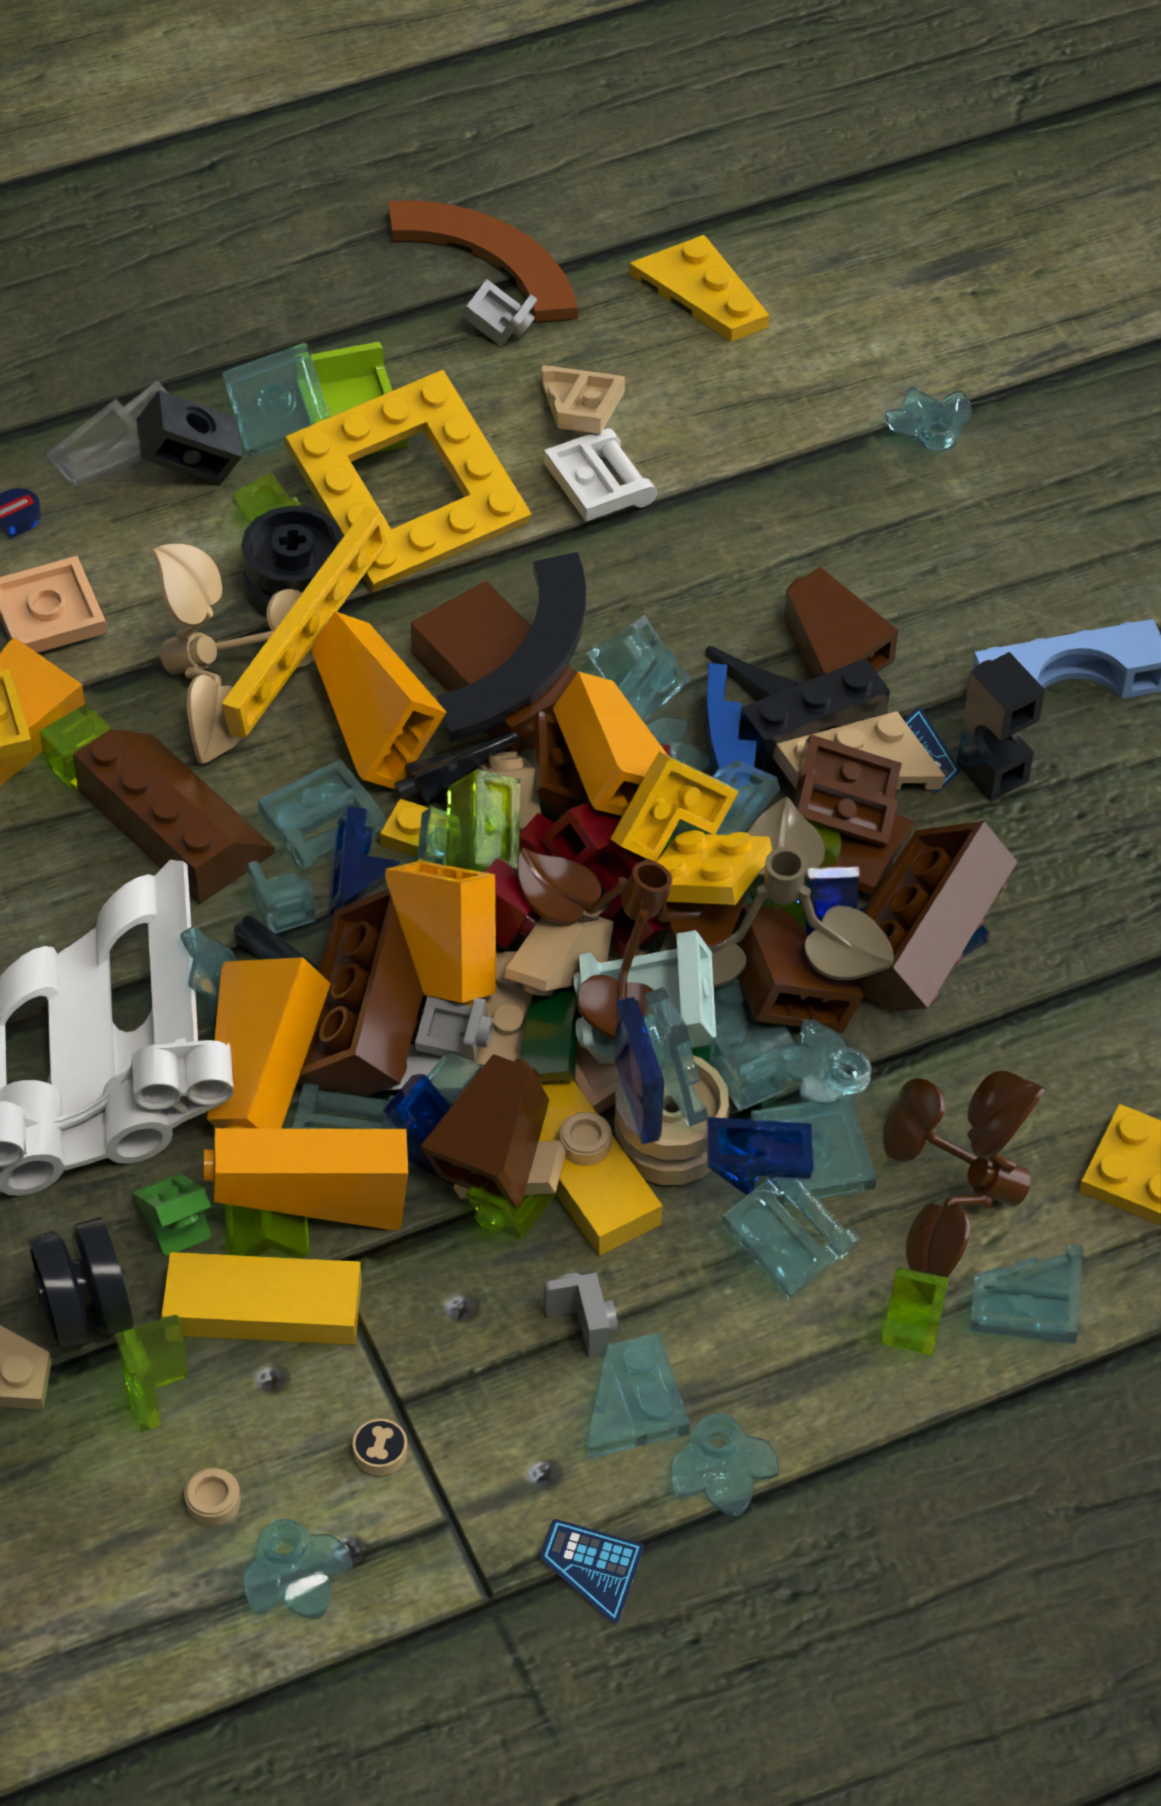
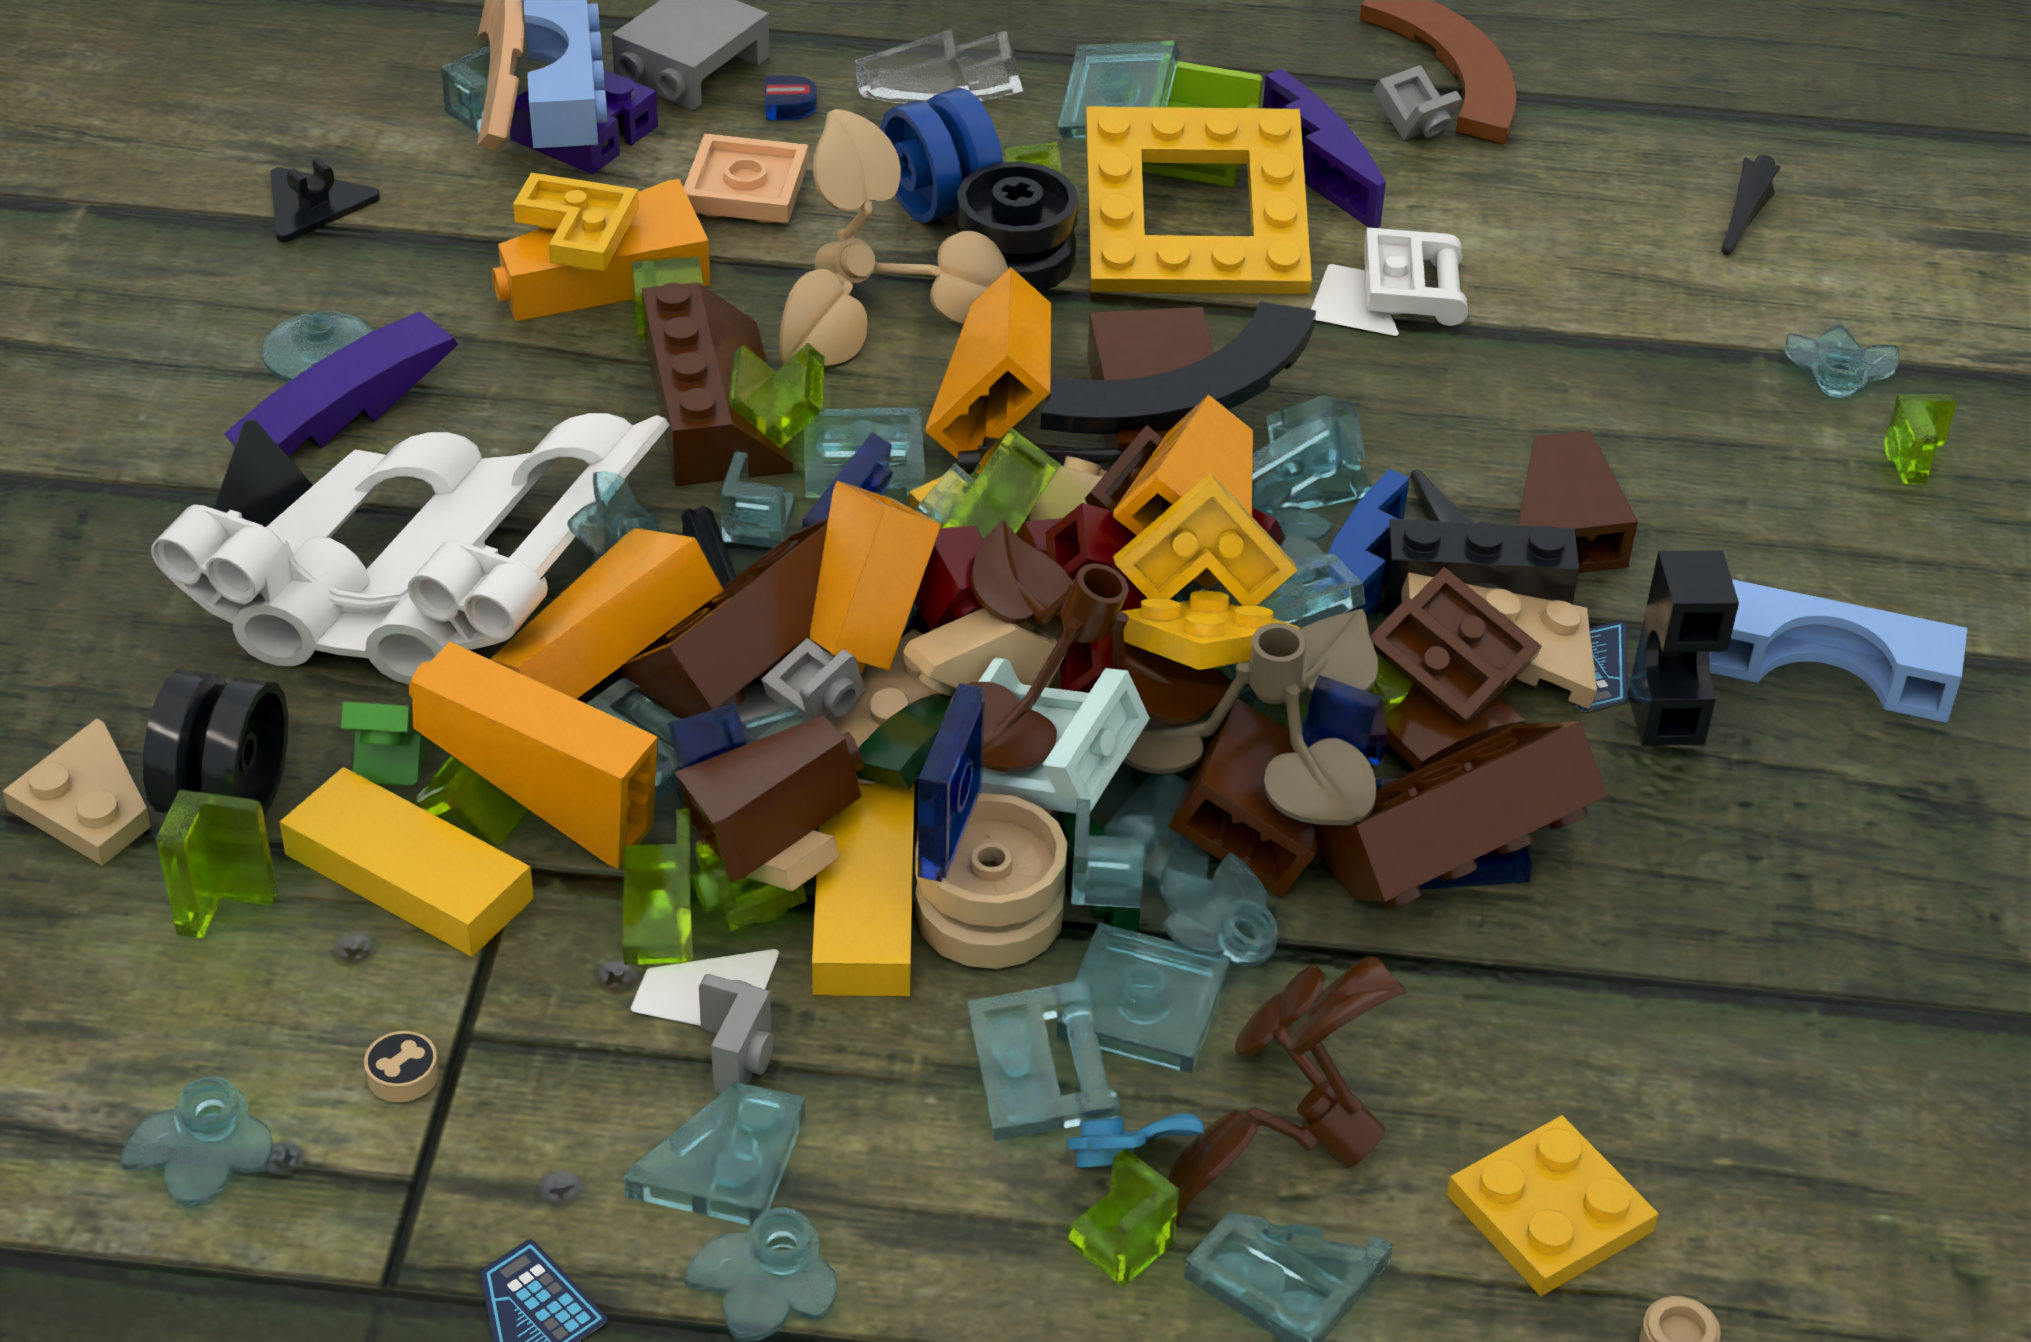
camera: 30 degrees right, 10 degrees down
black brick [136,390,242,485] -> none
tan tile [184,1468,241,1526] -> none
yellow tile [221,507,387,739] -> none
tan wing [541,365,625,435] -> none
tan tile [560,1112,612,1166] -> none
yellow wing [629,235,769,342] -> none
clear light blue wing [640,987,708,1127] -> none
clear blue slope [706,1117,814,1196] -> none
none -> clear neon green panel [623,808,694,965]
none -> white sticker [631,949,779,1026]
none -> clear neon green panel [729,343,825,448]
none -> blue wheel [880,88,1003,224]
none -> dark azure plate [1066,1113,1204,1167]
none -> dark purple slope [1263,69,1386,228]
none -> white sticker [1311,264,1399,336]
none -> black piece [1721,155,1780,255]
none -> clear neon green bracket [1885,394,1957,484]

